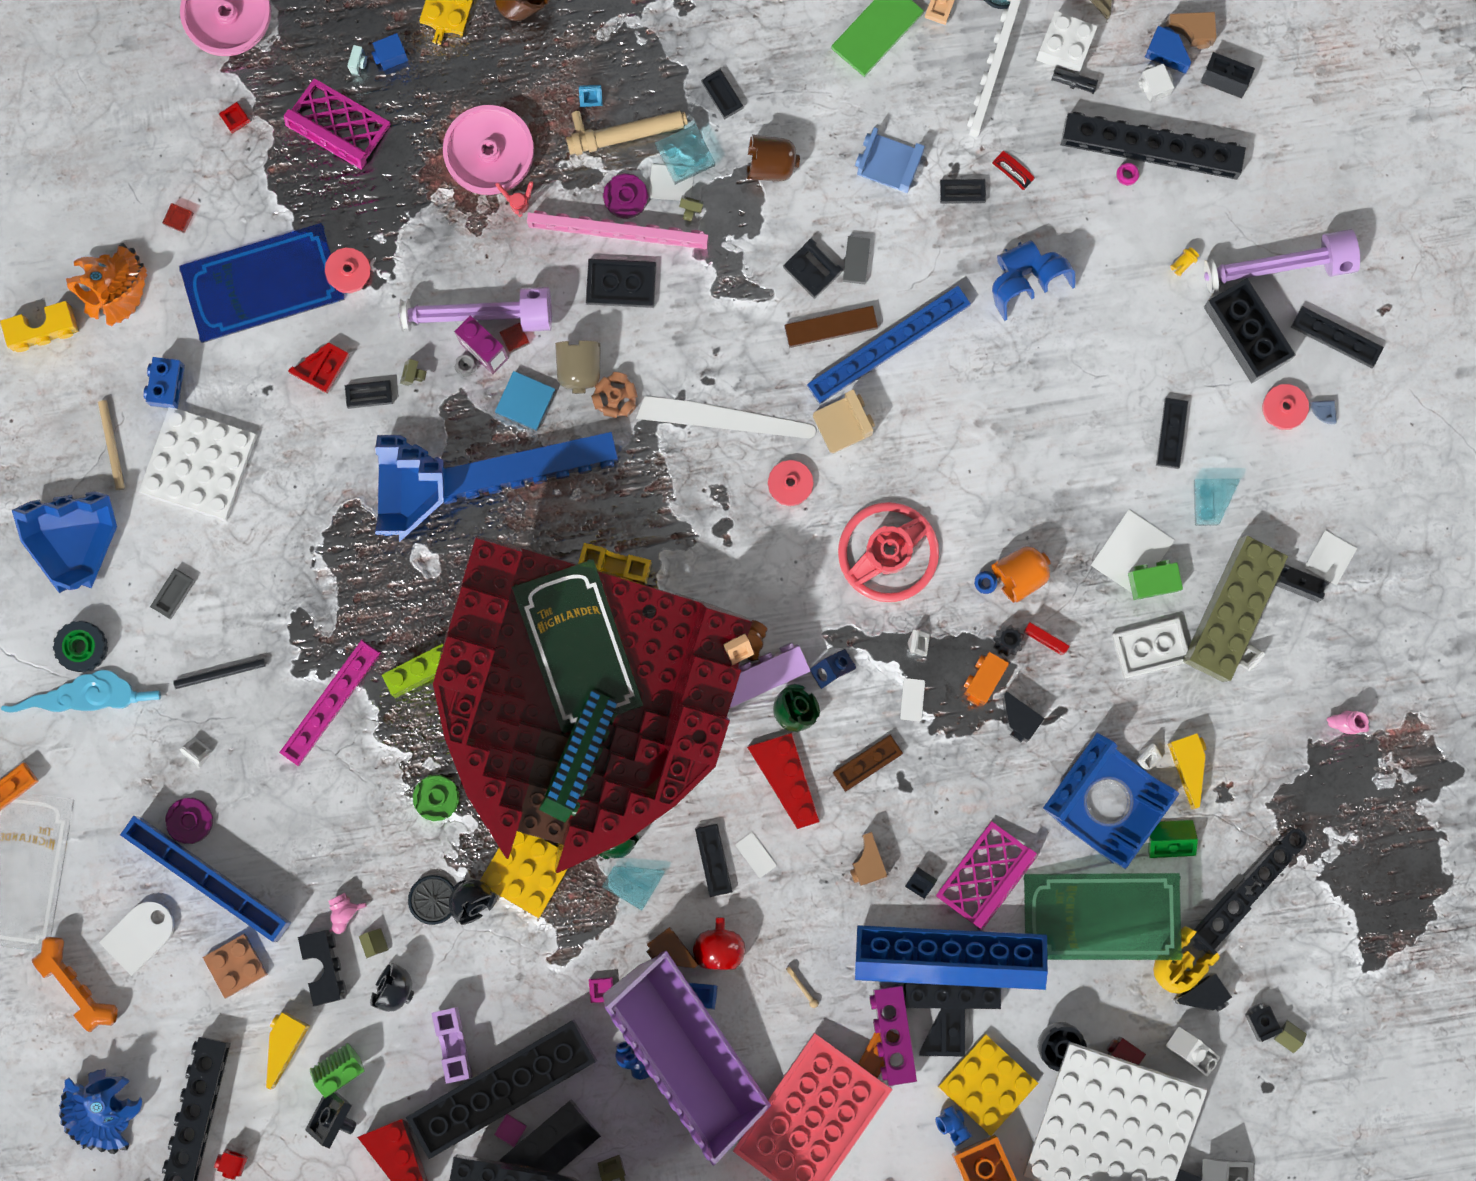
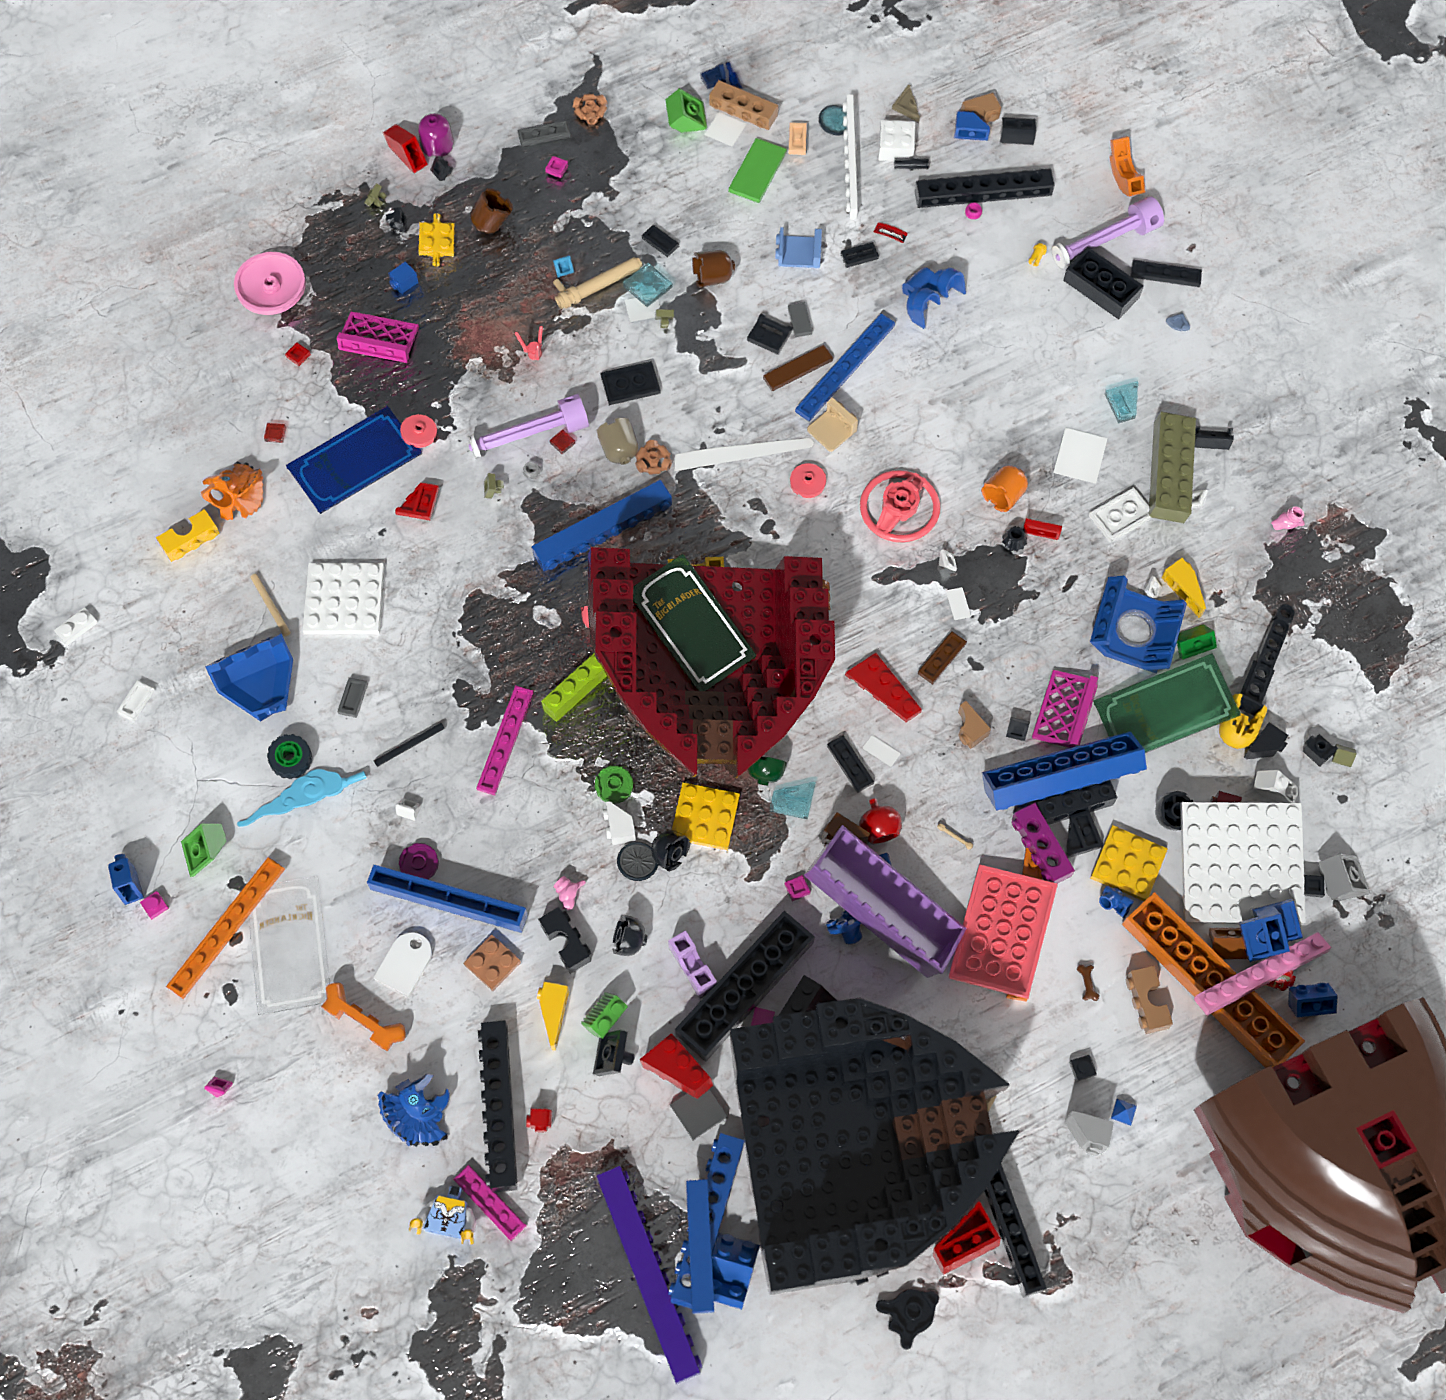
camera: 20 degrees left, 15 degrees down
blue brick [143,357,185,409] -> none
black tile [345,380,393,409] -> none
light aqua plate [348,45,367,76] -> none
olive slope [359,928,389,959] -> none
blue panel [375,435,445,542] -> none
bright pink dish [443,105,534,195] -> none
magenta brick [454,315,509,374] -> none
dark azure tile [495,371,556,431] -> none
bright pink plate [527,211,708,250] -> none
brick [539,689,618,823] -> none
magenta tile [603,173,648,219] -> none
light nougat plate [724,634,754,665] -> none
lavender brick [730,643,810,708] -> none
dark green cylinder [773,684,820,732] -> none
dark blue bracket [810,649,856,689] -> none
orange brick [964,652,1009,706] -> none
blue plate [974,571,998,594] -> none
black slope [1002,691,1045,743] -> none
bright green brick [1128,560,1183,600] -> none
white brick [1138,64,1174,103] -> none
black tile [1156,398,1188,469] -> none
coral plate [1262,384,1309,430] -> none
white sticker [1305,530,1357,586] -> none
none -> white slope [603,801,636,845]
none -> orange arch [1109,136,1145,196]

